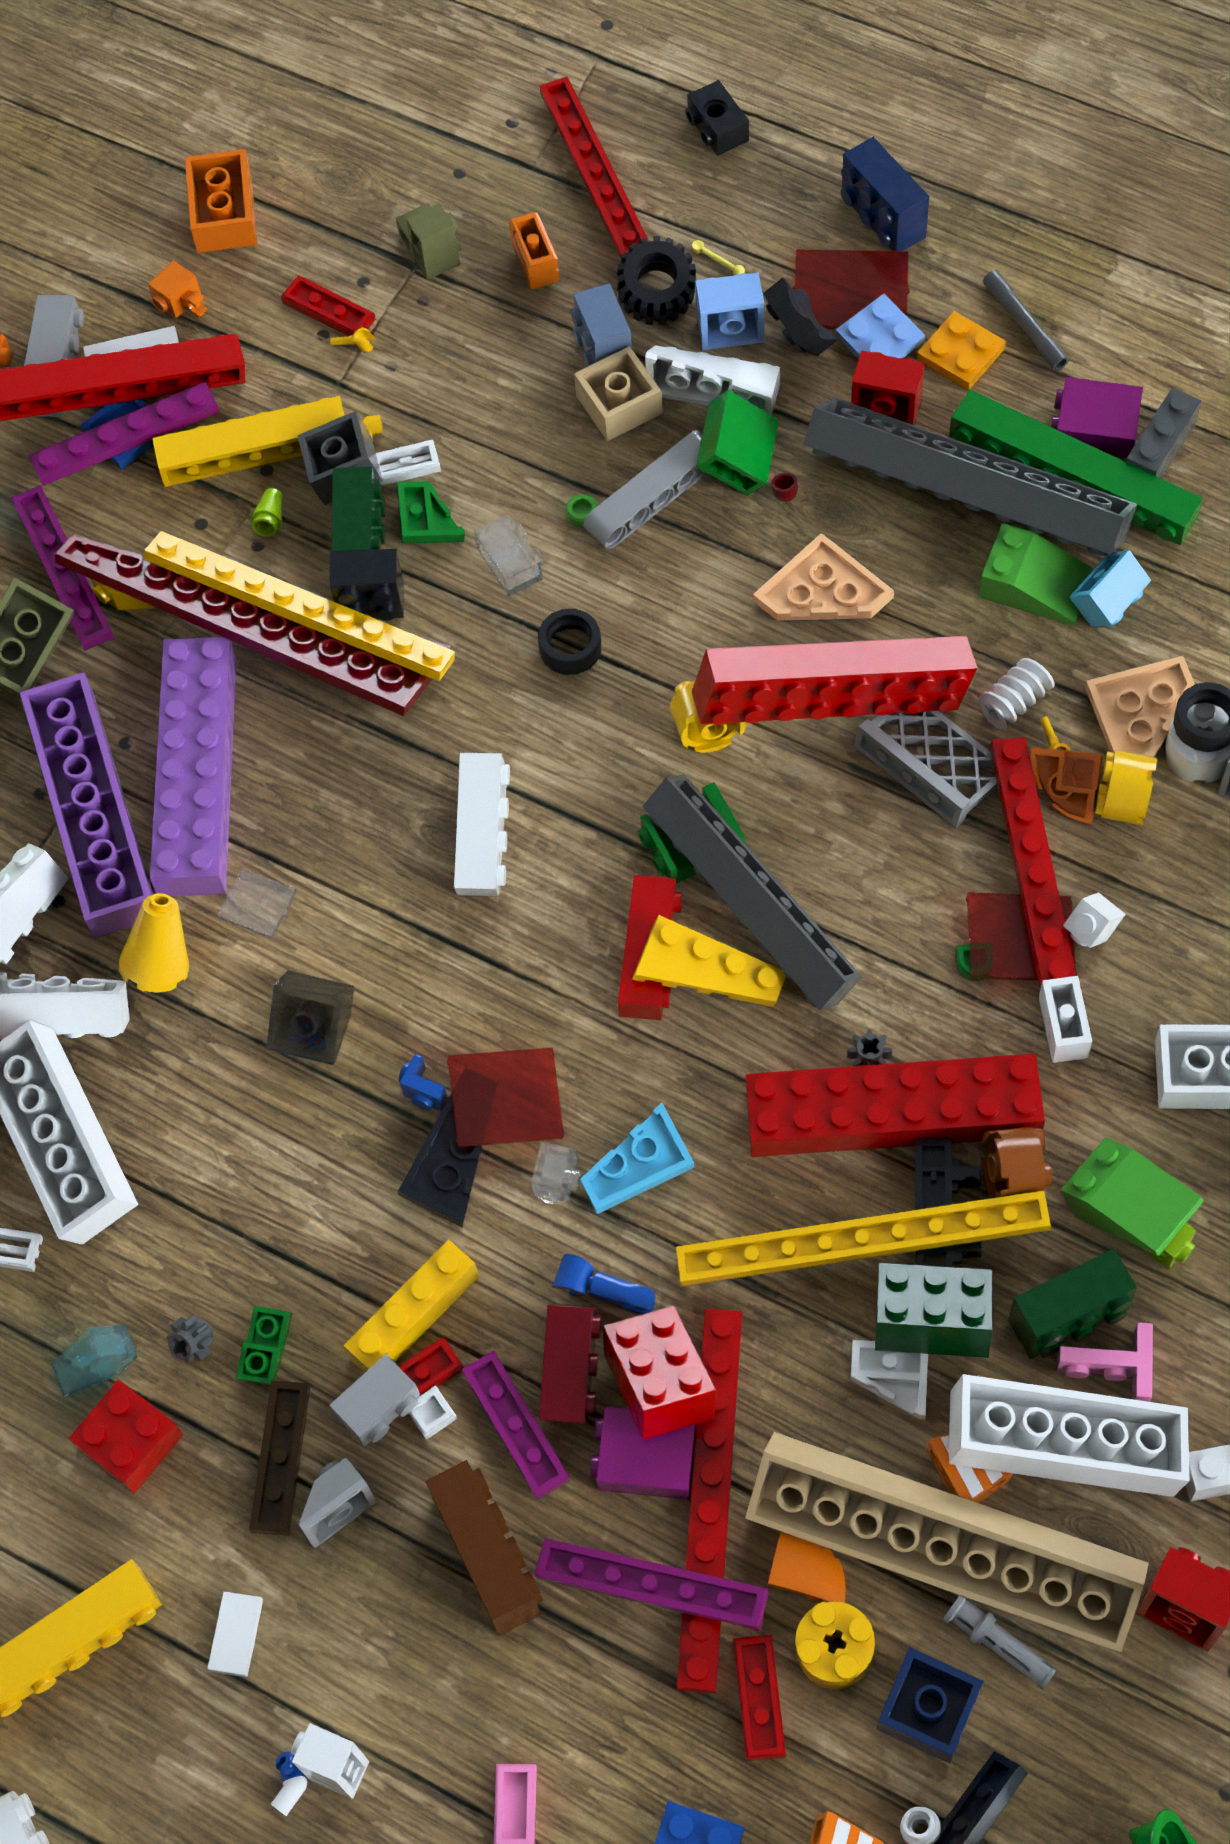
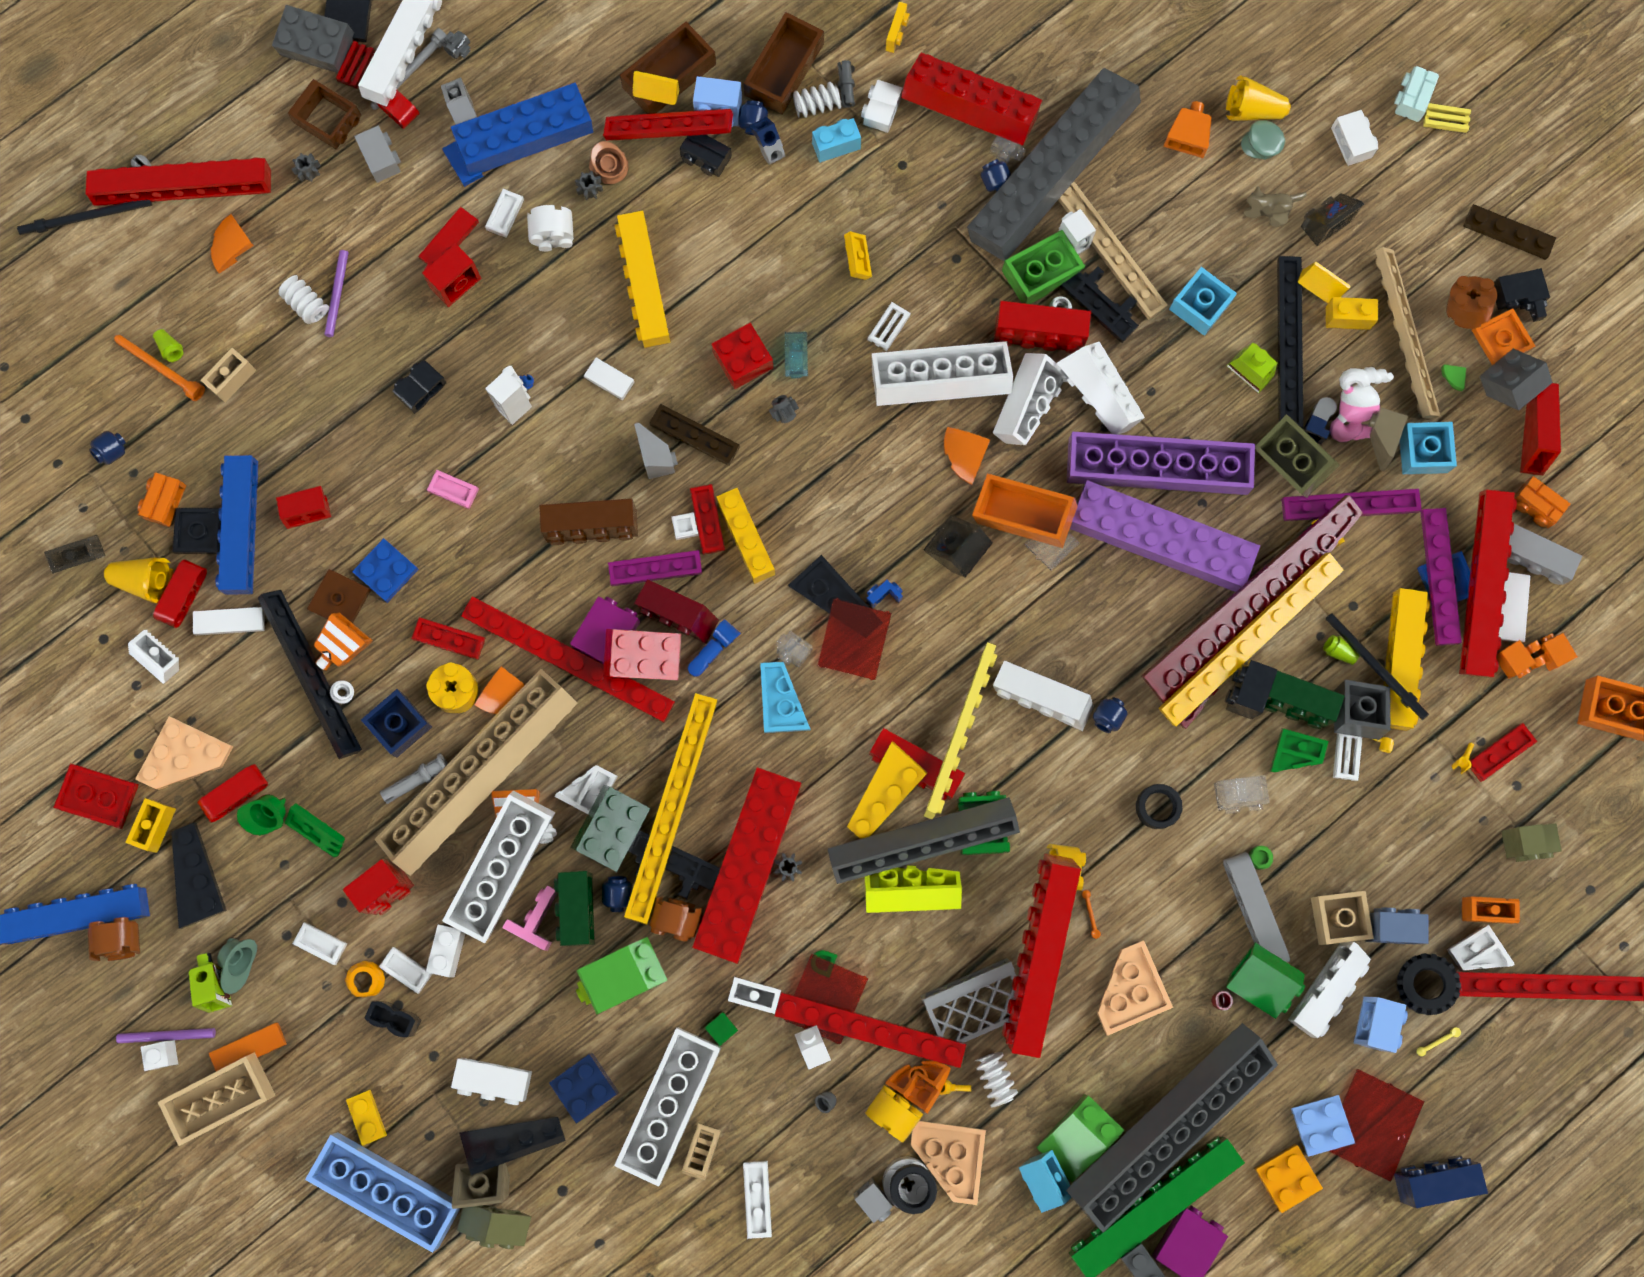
camera: 105 degrees right, 15 degrees up
yellow cone [118,893,189,993] -> none
green slope [236,1305,293,1385] -> none
light grey brick [329,1354,420,1447] -> none
magenta plate [534,1538,769,1630] -> none
black brick [685,80,749,156] -> none
black brick [763,277,838,356] -> none
red brick [851,350,925,425] -> none
dark grey piece [983,270,1069,371] -> none
none -> green hinge [285,803,345,857]
none -> dark blue head [602,876,633,912]
none -> green tile [705,1012,738,1046]
none -> dark grey hinge [815,1091,837,1113]
none -> neon yellow wedge [864,865,962,913]
none -> light yellow plate [924,642,997,819]
none -> orange brick [944,427,990,485]
none -> orange piece [972,473,1078,548]
none -> dark blue head [1093,697,1128,733]
none -> black bar [1325,613,1429,720]
none -> white wing [1447,925,1515,970]
none -> orange brick [1496,640,1542,679]

